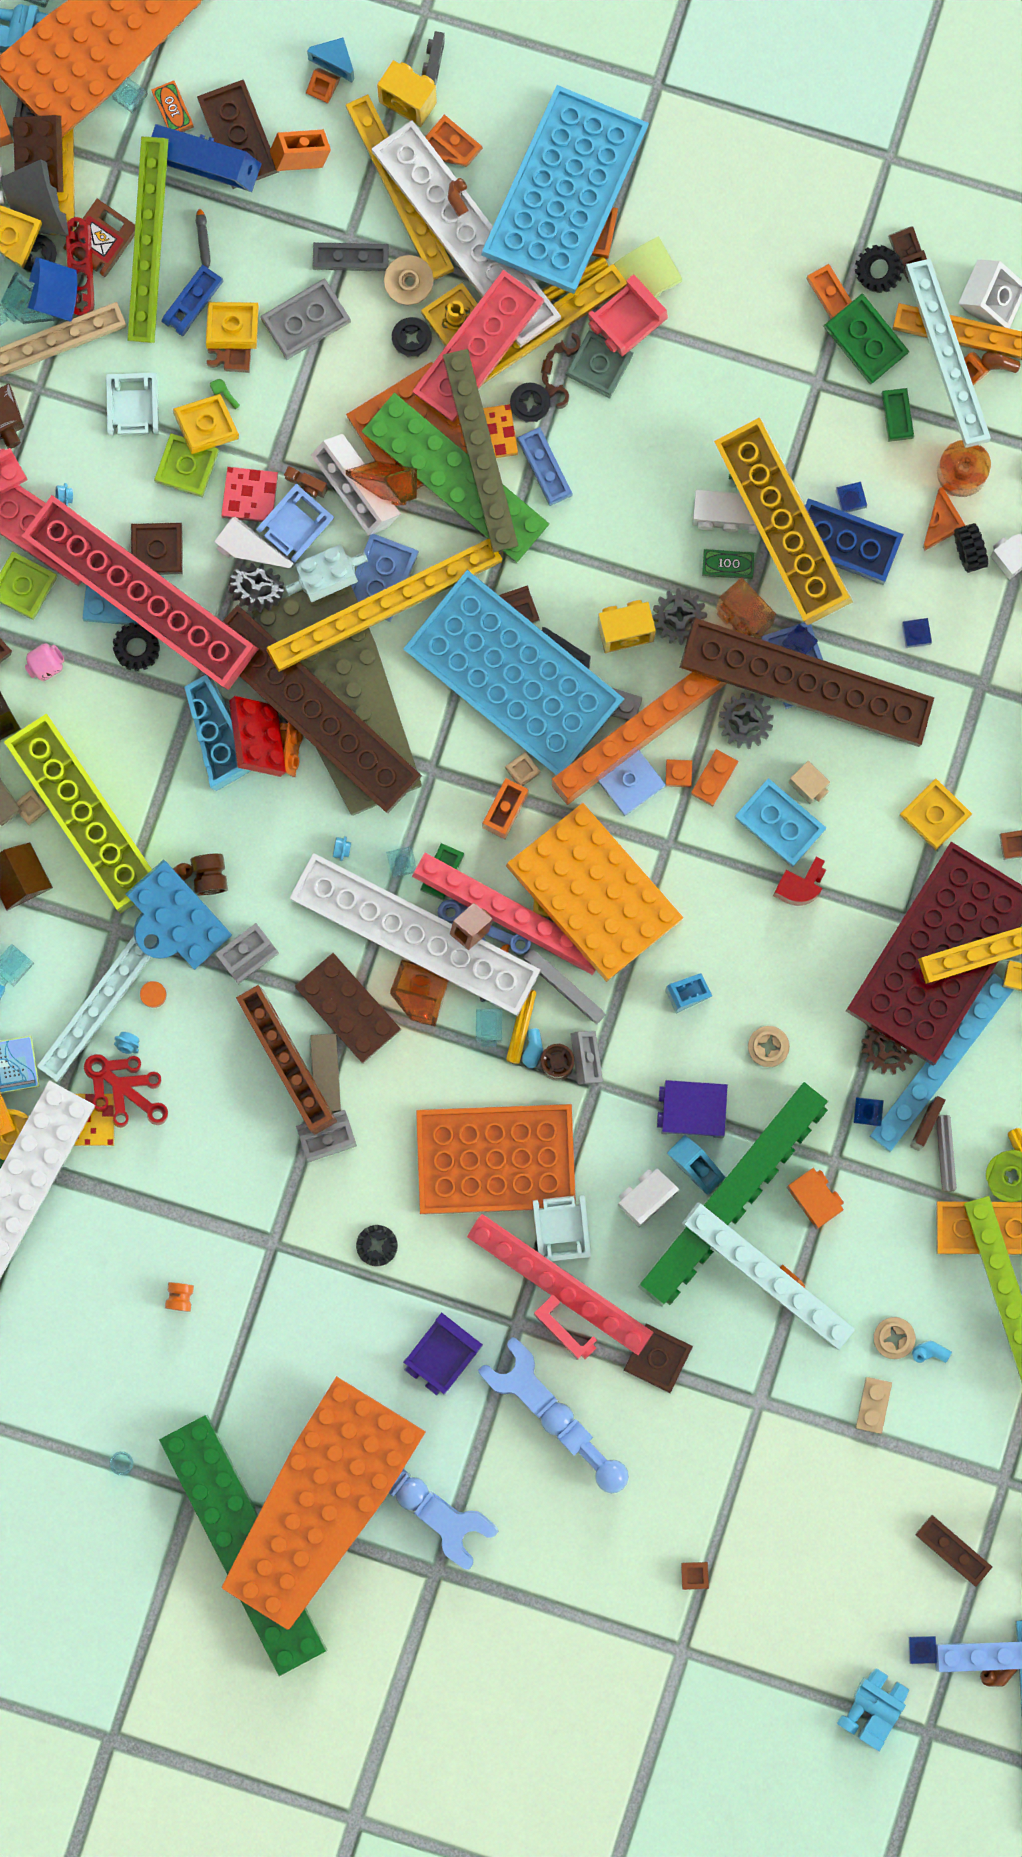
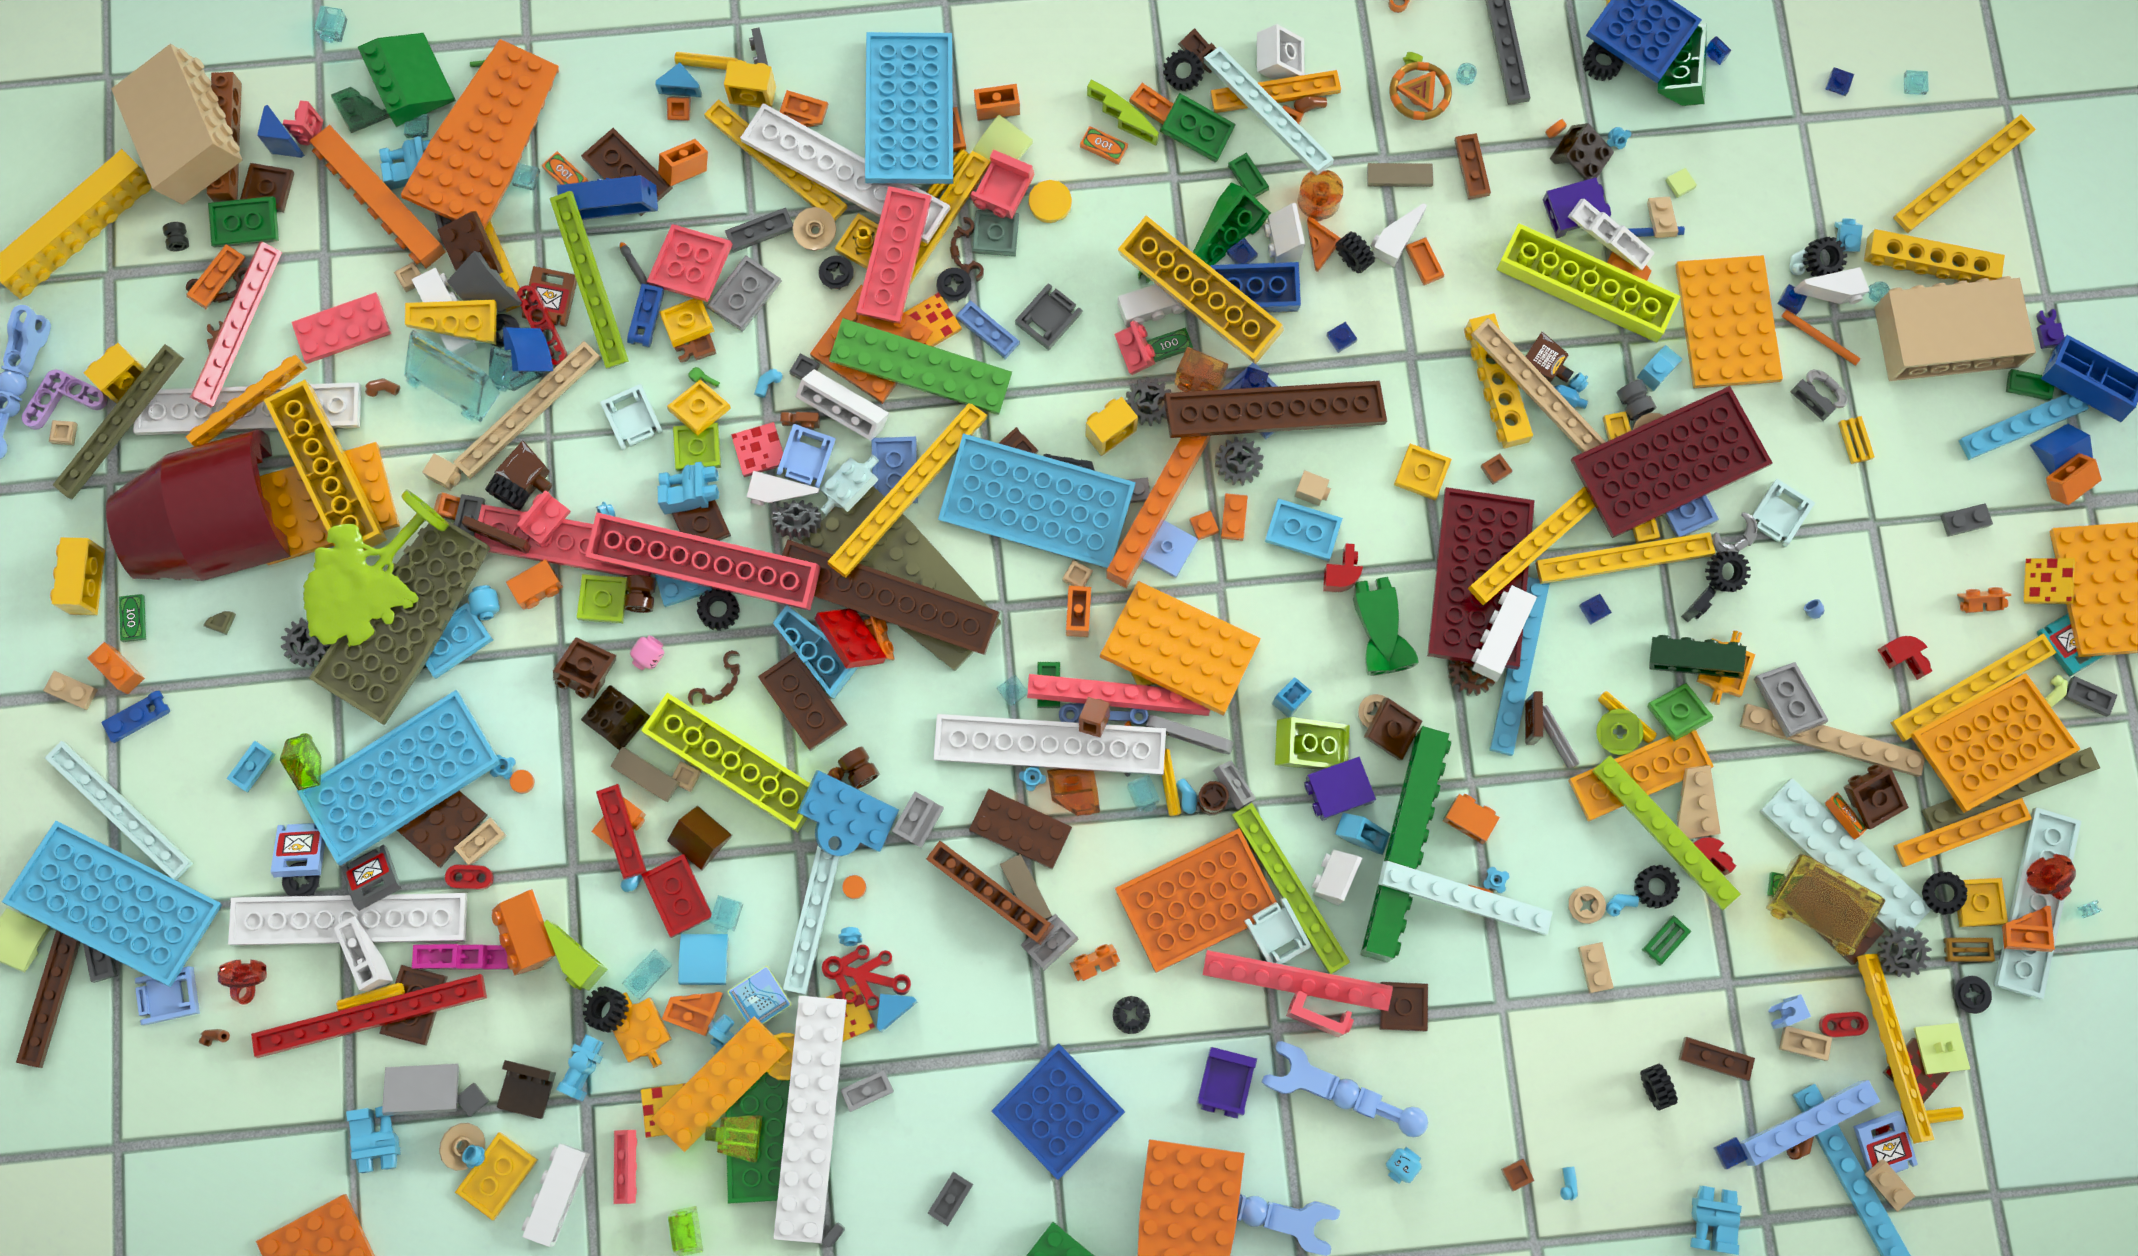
camera: 25 degrees left, 5 degrees down
orange wheel [165,1282,194,1312] -> none
medium azure plate [333,836,351,861] -> none
clear orange slope [346,461,417,505] -> none
olive plate [443,349,518,553] -> none
dark orange arm [448,178,469,217] -> none
clear blue plate [854,1097,884,1126] -> none
none -> reddish brown wheel [624,575,656,613]
none -> coral plate [647,224,733,302]
none -> medium azure hips [658,462,719,515]
none -> yellow axle [674,52,738,70]
none -> reddish brown piece [688,650,740,705]
none -> medium azure arm [754,369,783,398]
none -> reddish brown plate [758,651,848,751]
none -> dark grey tile [789,353,820,380]
none -> light grey plate [841,1070,894,1112]
none -> dark azure slope [877,994,917,1032]
none -> dark grey plate [927,1172,974,1226]
none -> orange brick [974,84,1020,121]
none -> blue plate [991,1043,1125,1180]
none -> dark grey container [1015,283,1083,350]
none -> medium azure plate [1019,767,1046,791]
none -> yellow tile [1029,180,1072,223]
none -> orange hinge [1069,944,1120,981]
none -> orange tile [1080,126,1128,165]
none -> lime slope [1087,79,1159,146]
none -> coral bracket [1114,321,1155,375]
none -> green wedge [1193,182,1271,266]
none -> lime plate [1232,803,1350,974]
none -> white slope [1264,203,1305,263]
none -> lime slope [1275,717,1350,769]
none -> green hips [1353,577,1419,676]
none -> reddish brown tile [1364,698,1422,760]
none -> medium azure head [1386,1147,1422,1184]
none -> white brick [1471,586,1537,682]
none -> medium azure plate [1483,867,1510,893]
none -> medium azure arm [1560,1166,1578,1201]
none -> black tyre [1634,865,1680,909]
none -> black tyre [1640,1063,1678,1111]
none -> green tile [1642,915,1691,966]

